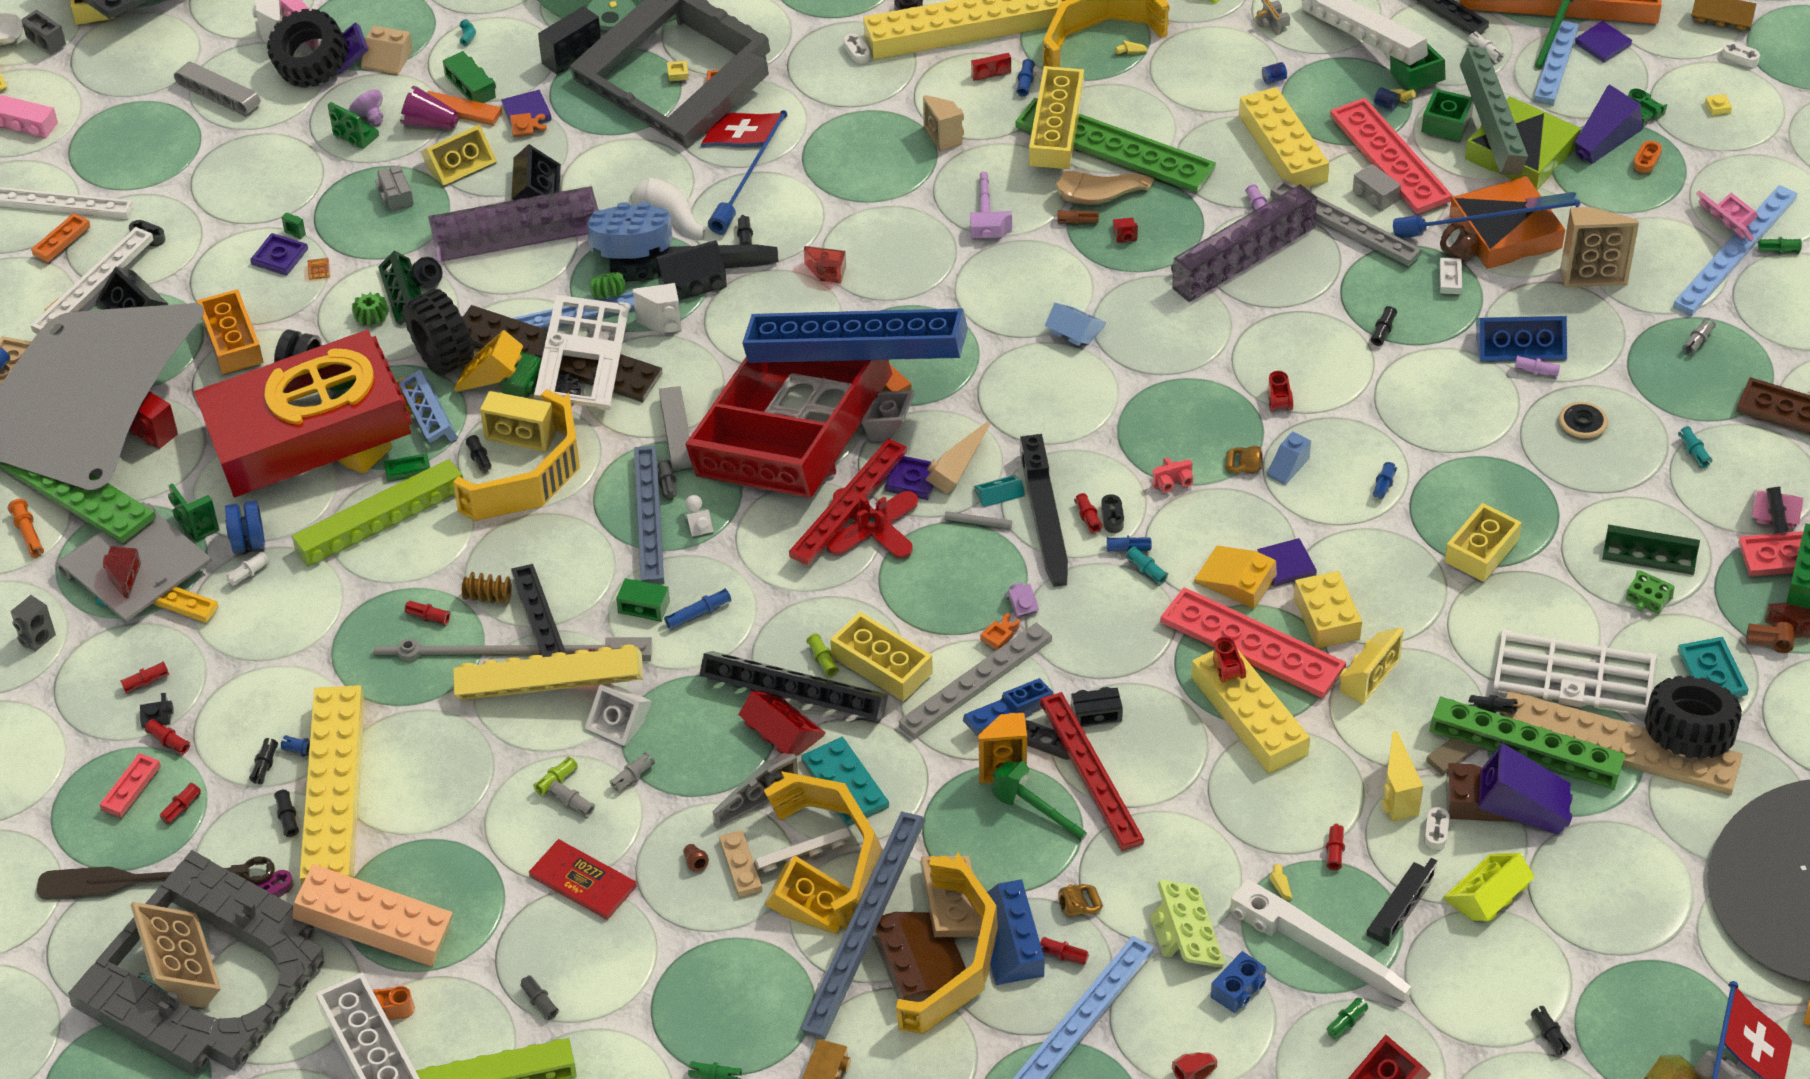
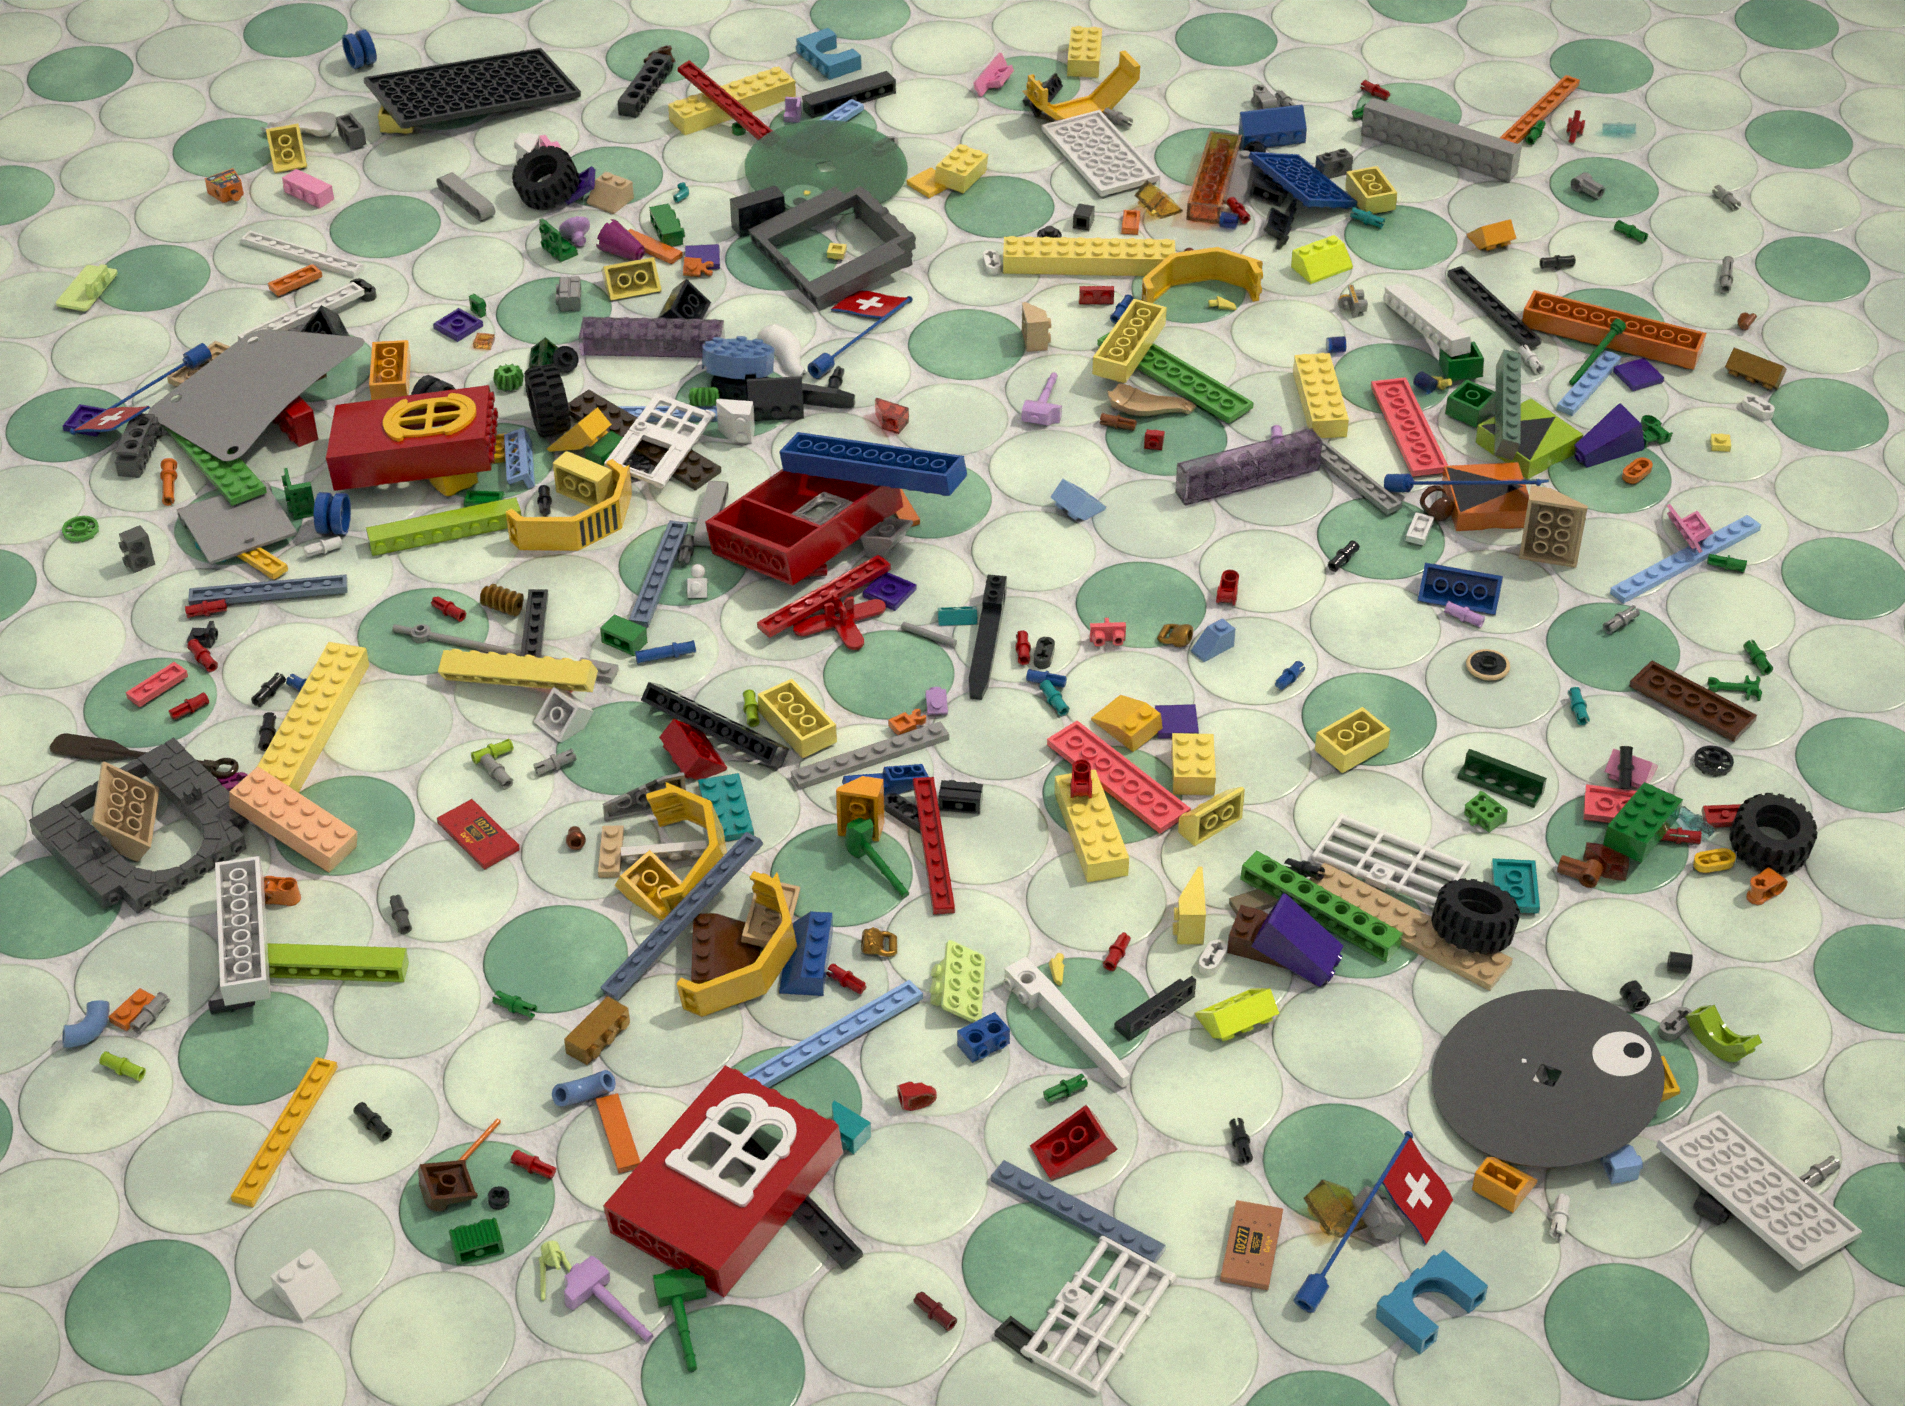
camera: 15 degrees right, 5 degrees down
clear red slope [103,546,141,598] -> none
tan slope [925,422,990,494] -> none
light grey brick [1353,164,1401,211] -> none
none -> sand blue plate [188,574,348,606]

